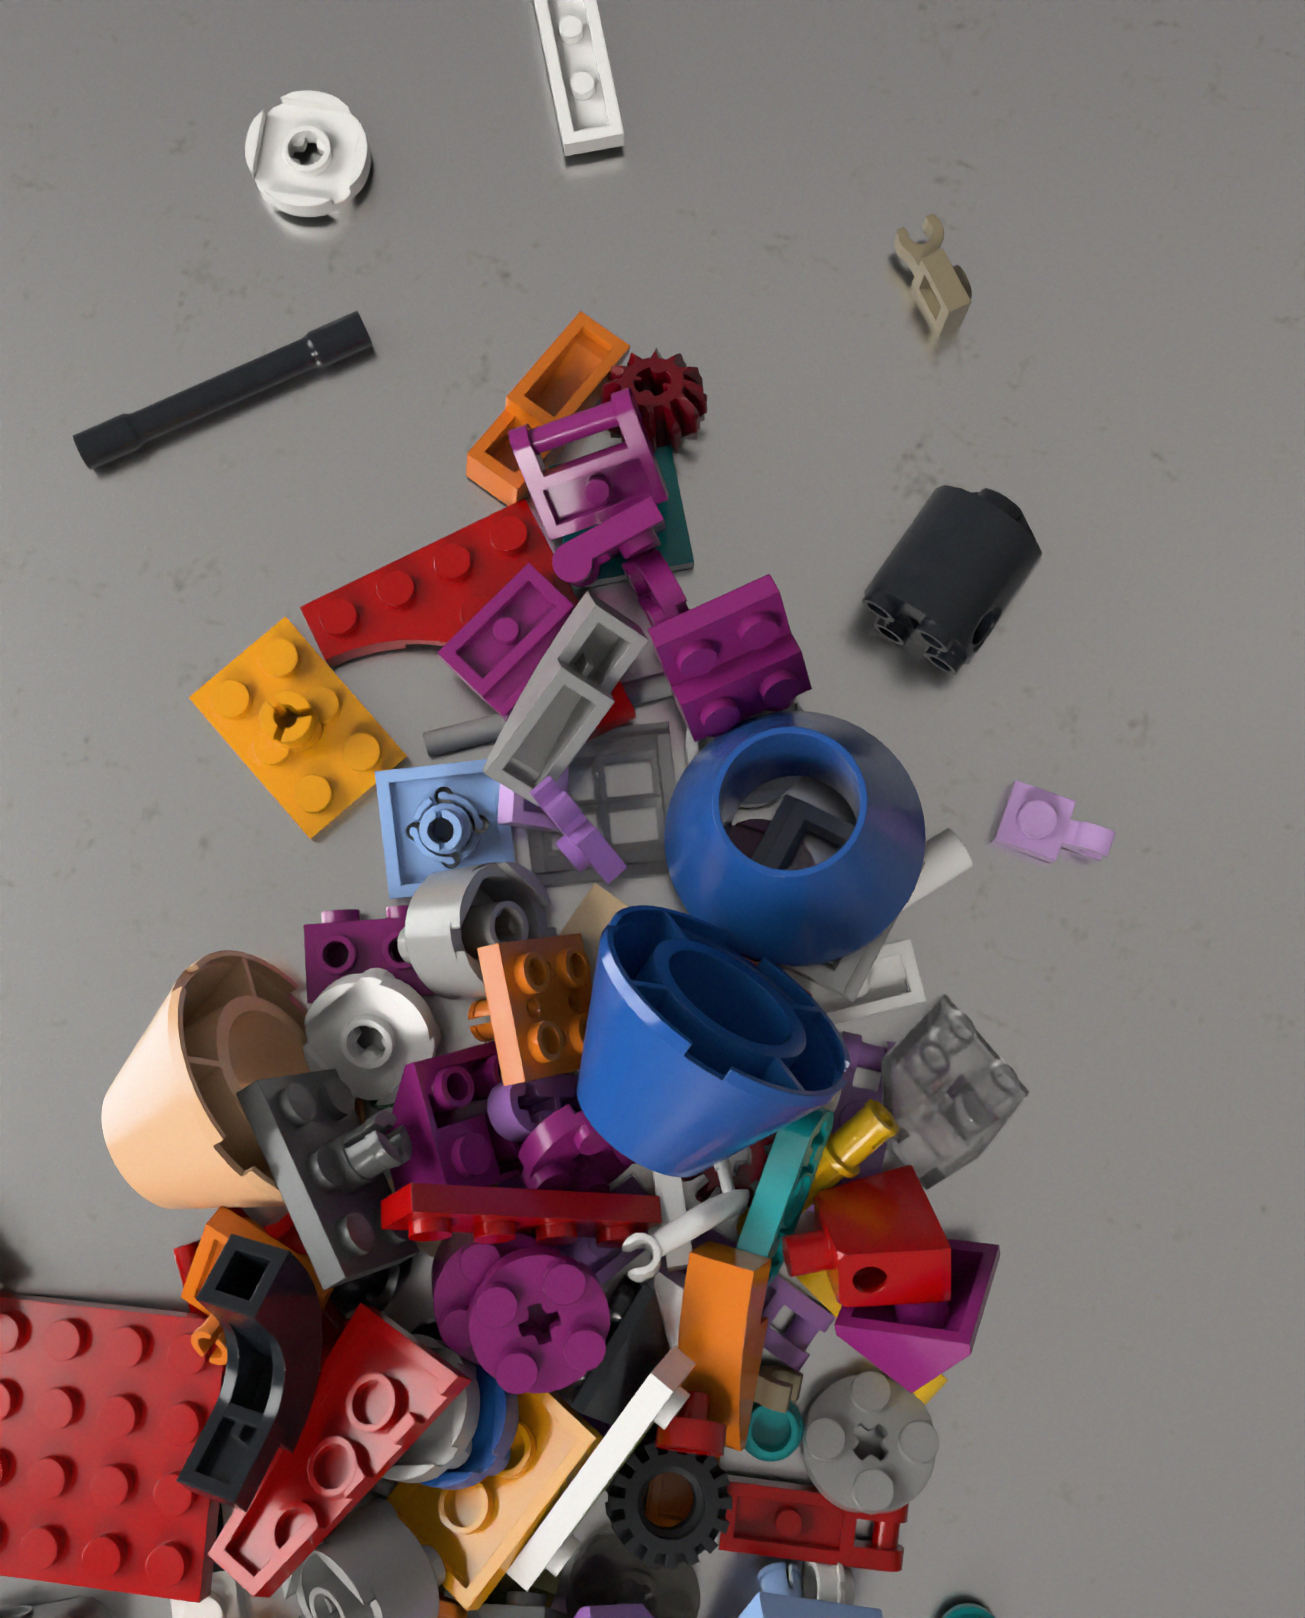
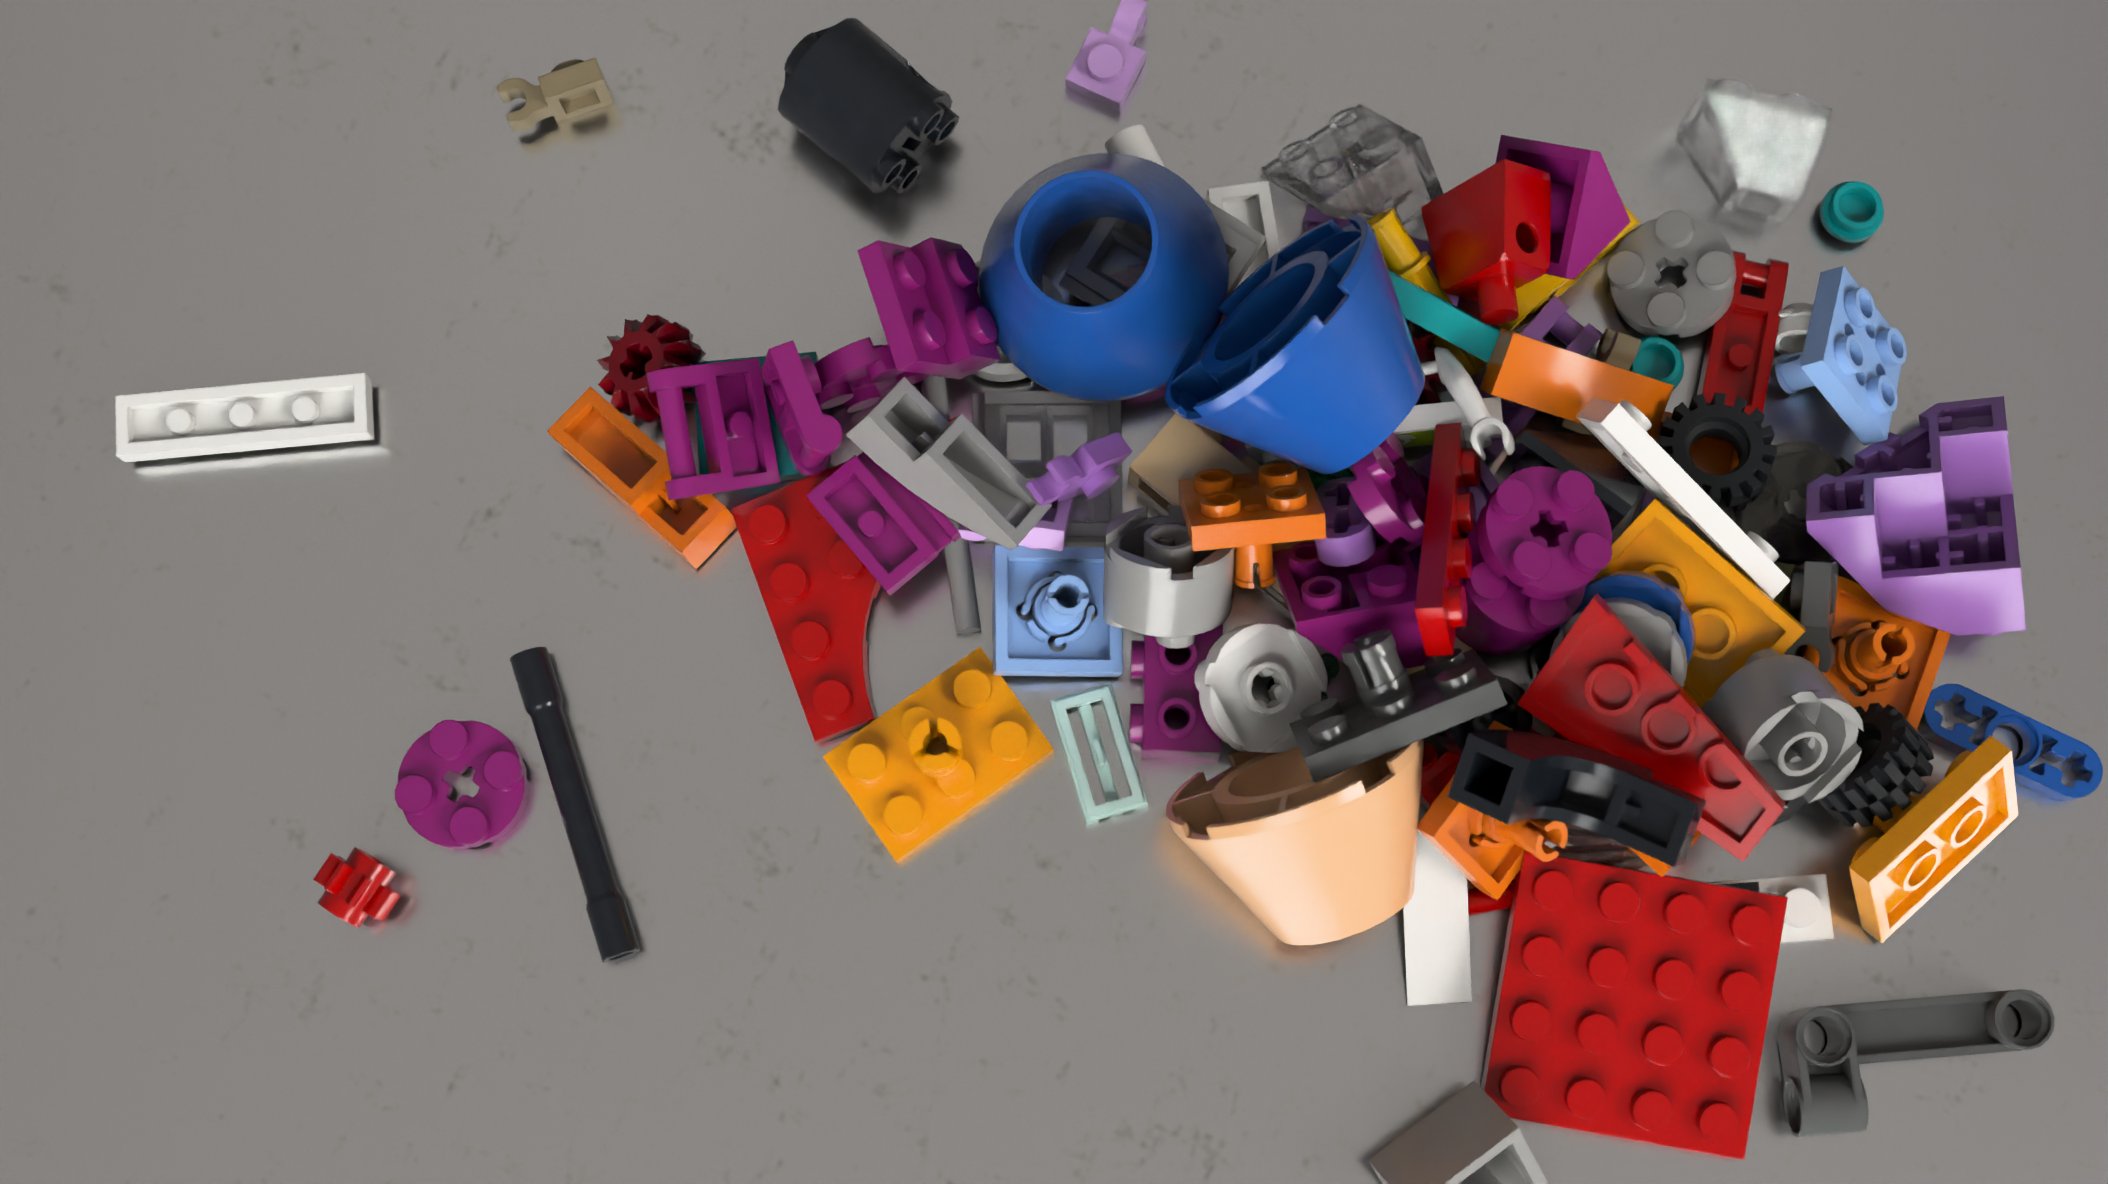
camera: 80 degrees left, 5 degrees down
white plate [245,90,371,217] -> none
red tile [655,1391,727,1456] -> none
none -> red gear [313,847,401,928]
none -> magenta plate [395,720,530,850]
none -> light aqua tile [1050,682,1148,825]
none -> white sticker [1403,830,1472,1006]
none -> clear slope [1675,78,1832,223]

